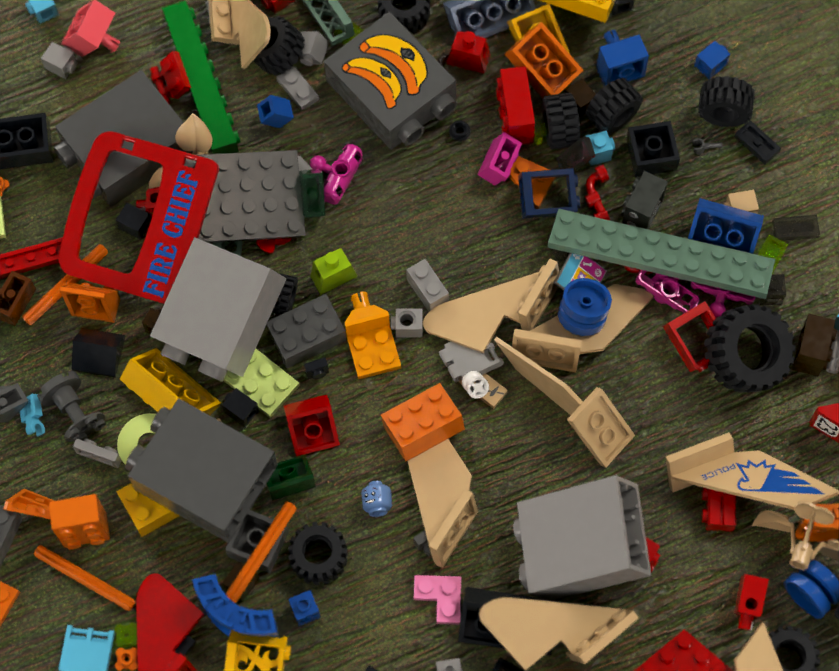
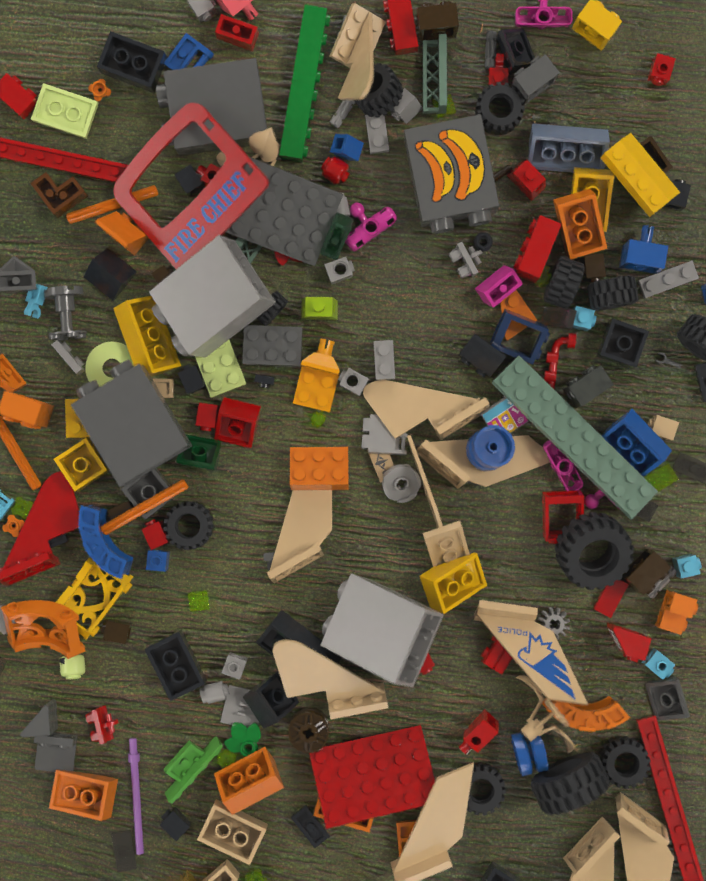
camera: 25 degrees right, 20 degrees up
red plate [150,51,191,105] -> none
medium blue head [361,481,392,517] -> none
bright pink plate [414,575,461,625] -> none
white wheel [462,371,489,399] -> none
none -> yellow brick [54,438,110,492]
none -> red brick [141,519,170,550]
none -> blue plate [164,33,214,70]
none -> clear neon green plate [188,590,210,612]
none -> red brick [196,402,220,432]
none -> red brick [215,14,259,52]
none -> clear neon green plate [310,411,327,429]
none -> red head [321,156,350,185]
none -> light grey brick [324,257,355,285]
none -> light grey axle [330,100,355,128]
none -> light grey plate [382,464,421,503]
none -> yellow slope [420,552,487,614]
none -> light grey hips [448,242,483,279]
none -> black slope [458,334,506,378]
none -> light grey gear [538,607,570,640]
none -> red tile [593,579,629,618]
none -> light grey plate [637,260,699,299]

